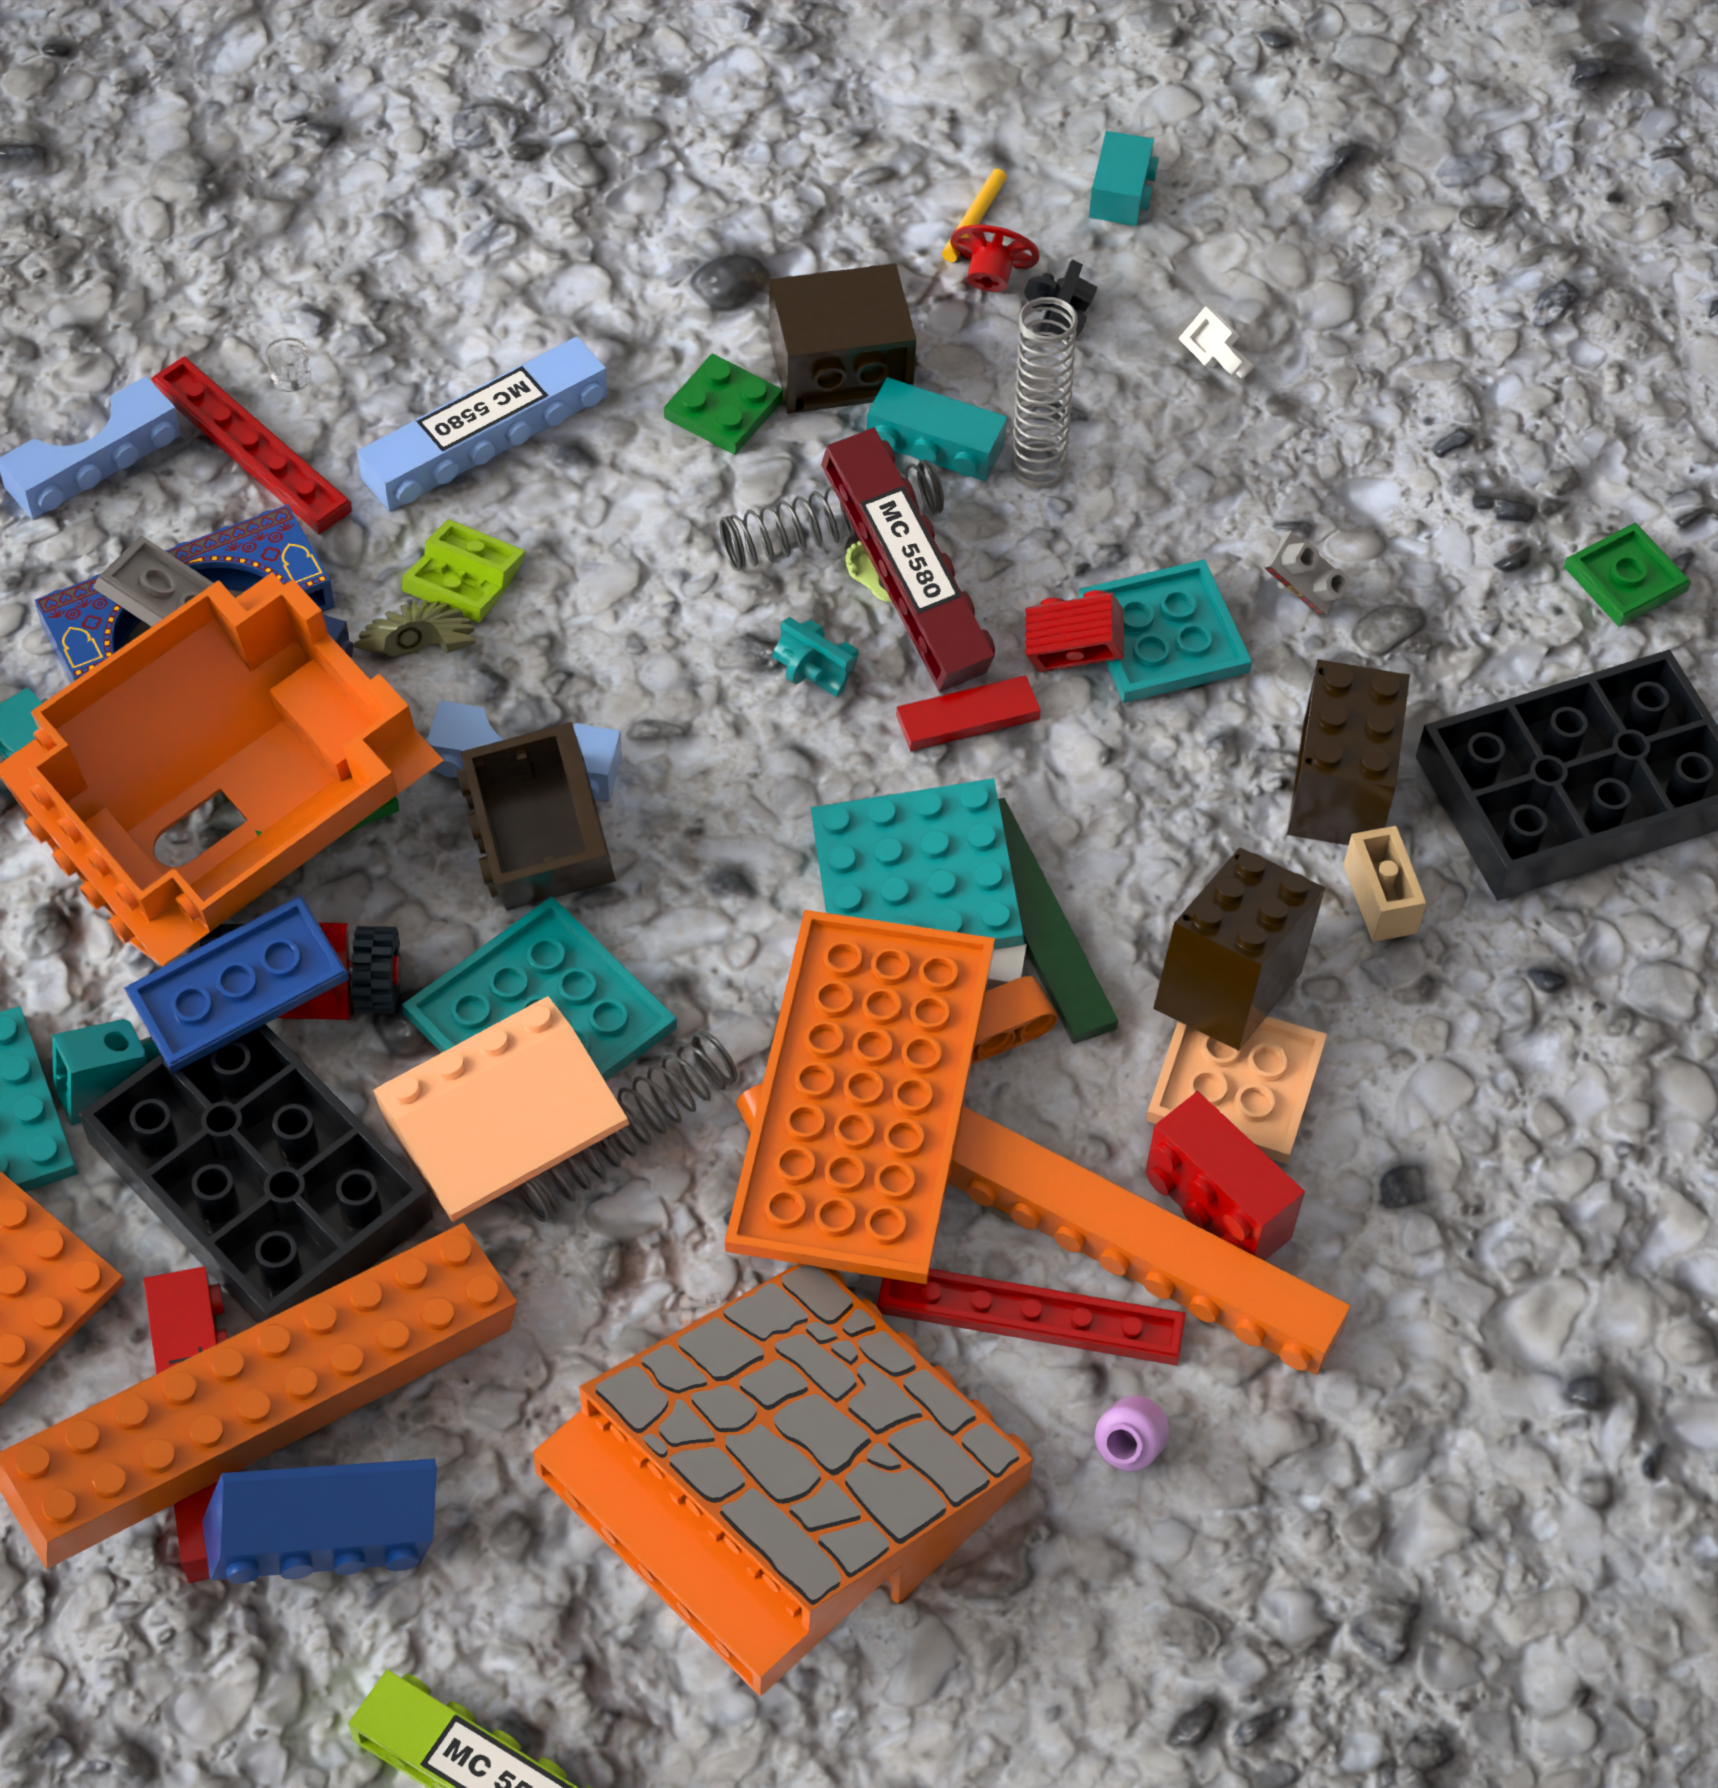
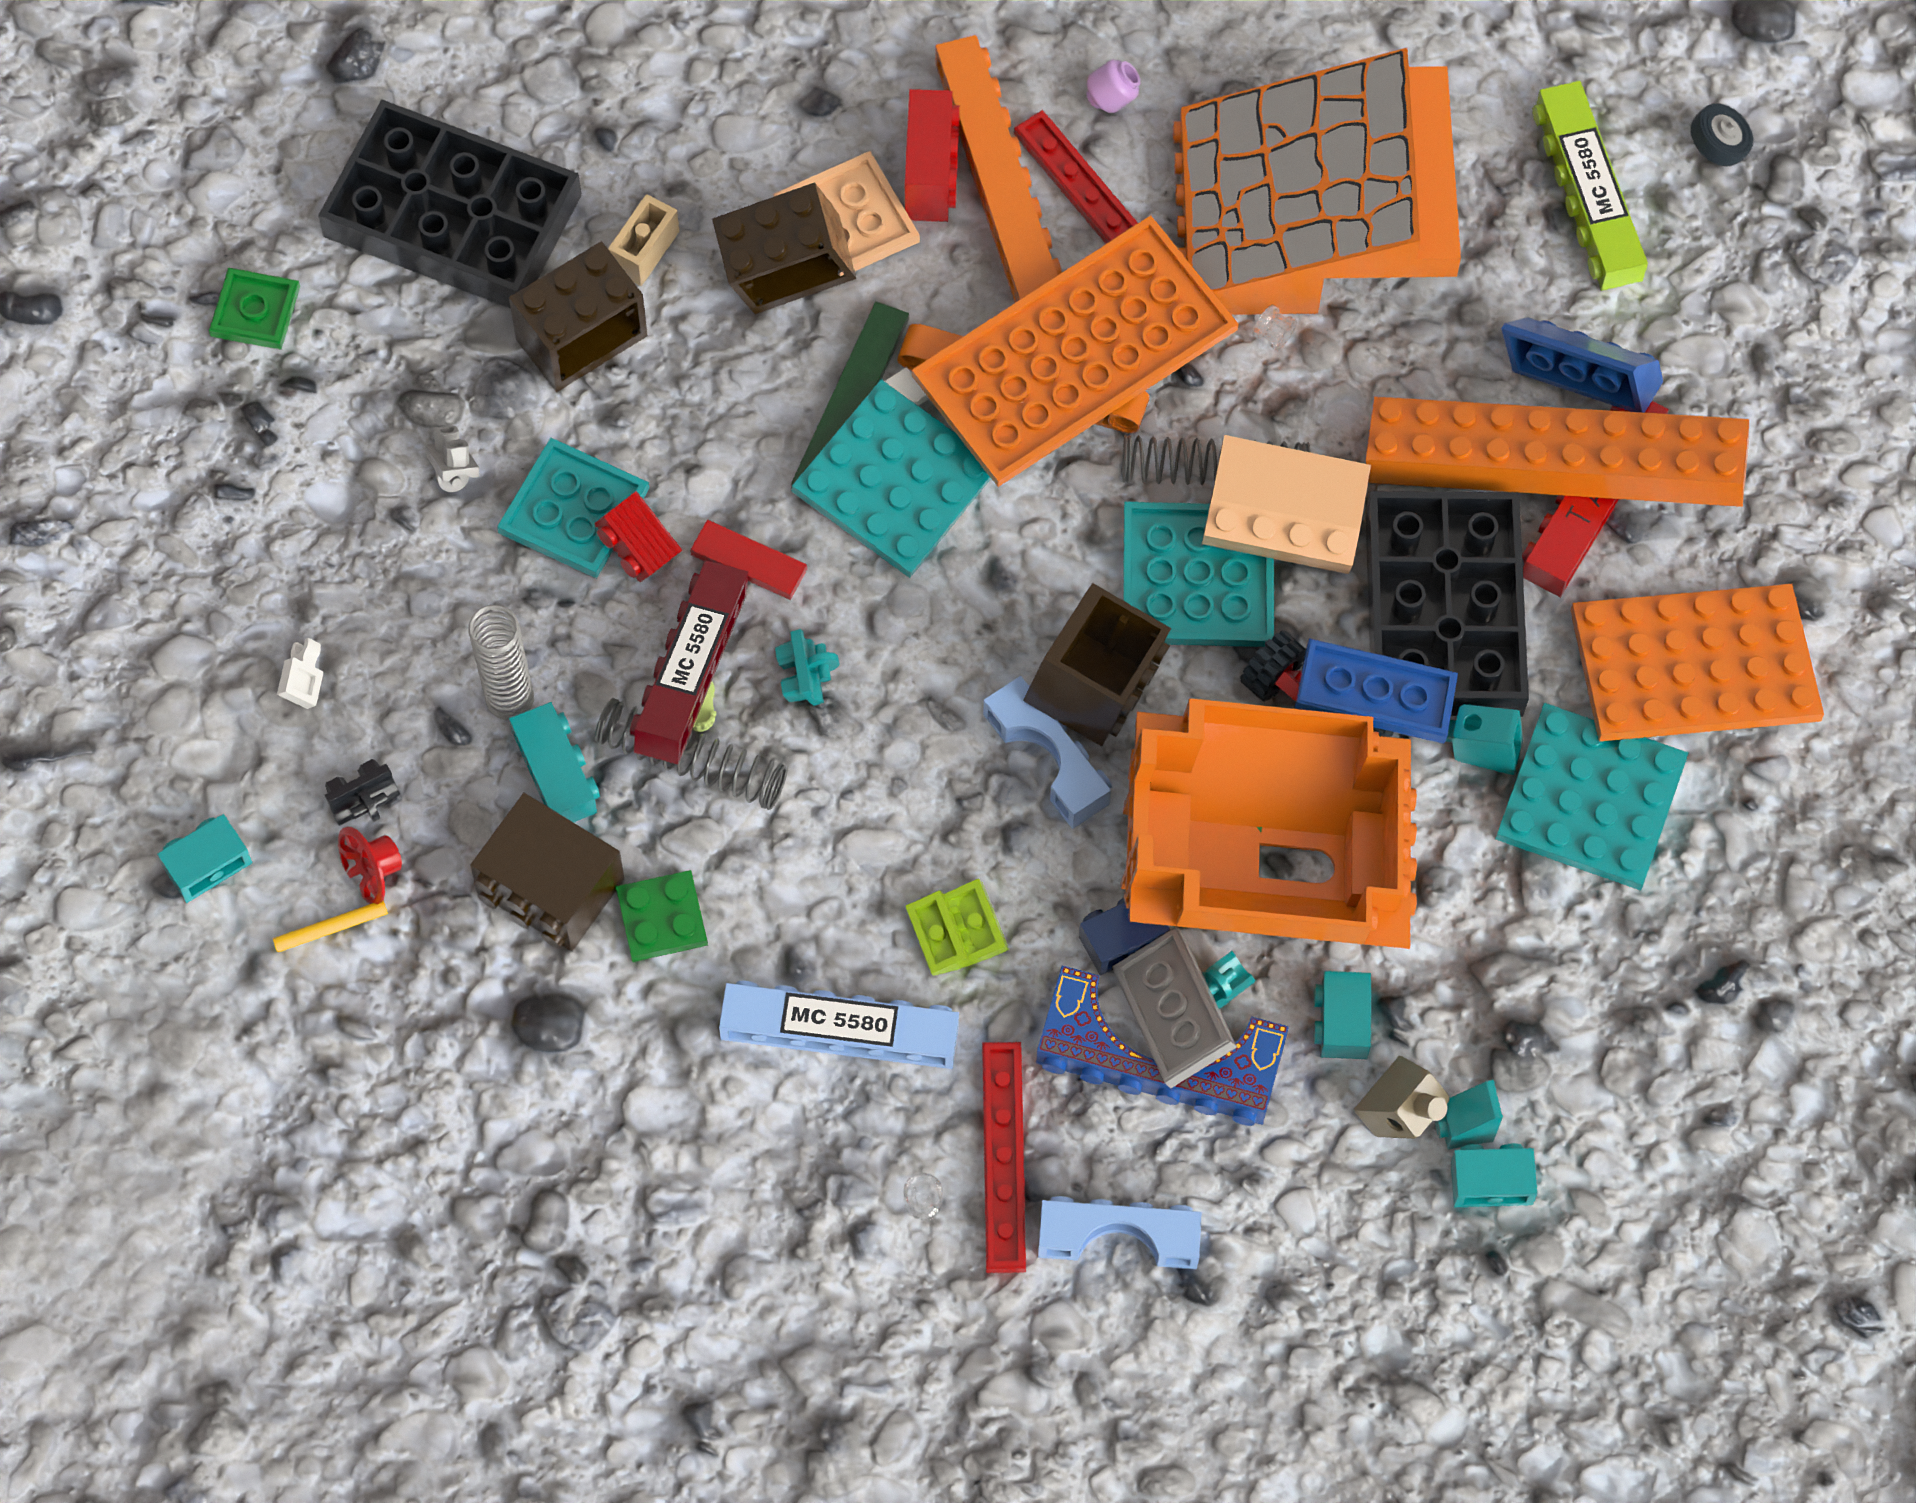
camera: 135 degrees left, 10 degrees up
olive hair [354,600,476,657] -> none

